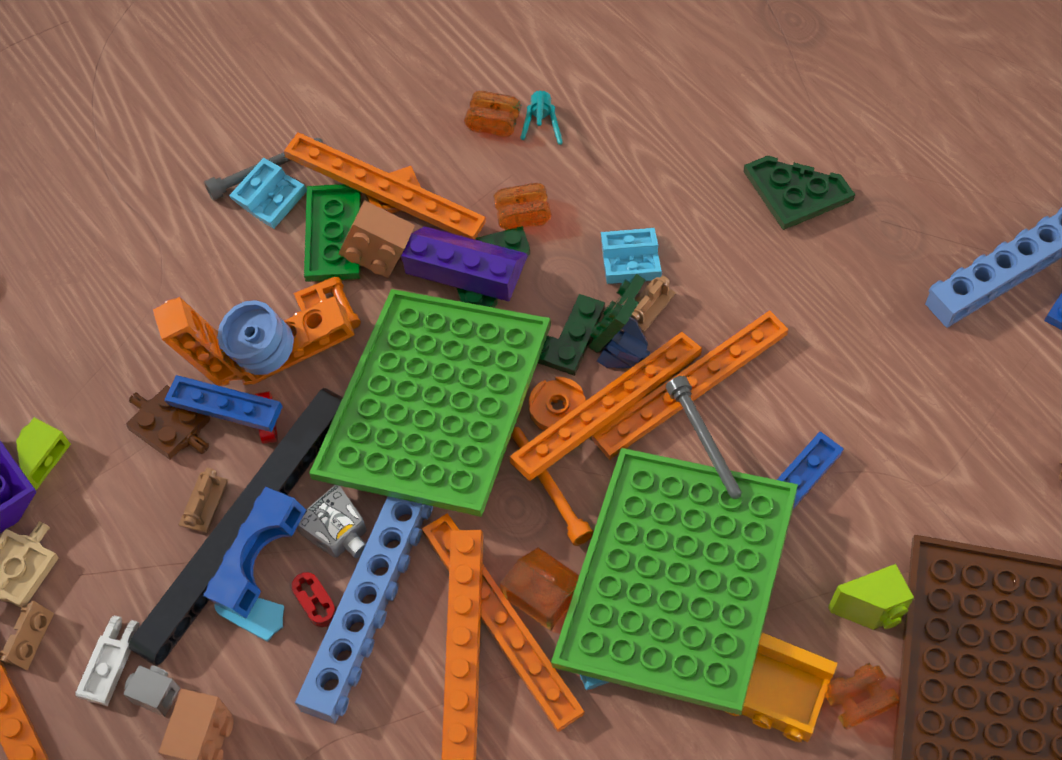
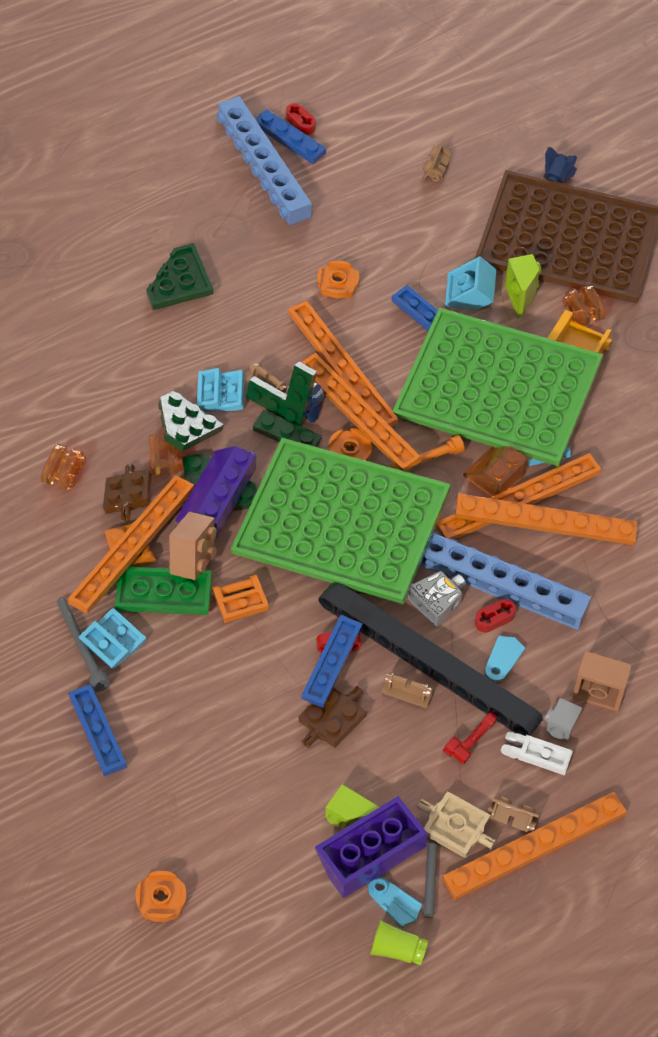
camera: 90 degrees left, 5 degrees down
orange brick [153,296,355,386] -> none
blue arch [203,486,306,619] -> none
medium blue wheel [217,300,294,375] -> none
teal plant [520,91,563,145] -> none
dark grey piece [666,376,742,499] -> none
none -> blue plate [68,684,127,777]
none -> reddish brown plate [103,464,152,521]
none -> plate [158,391,224,452]
none -> orange plate [317,260,359,299]
none -> red brick [443,712,498,765]
none -> medium azure slope [445,256,496,310]

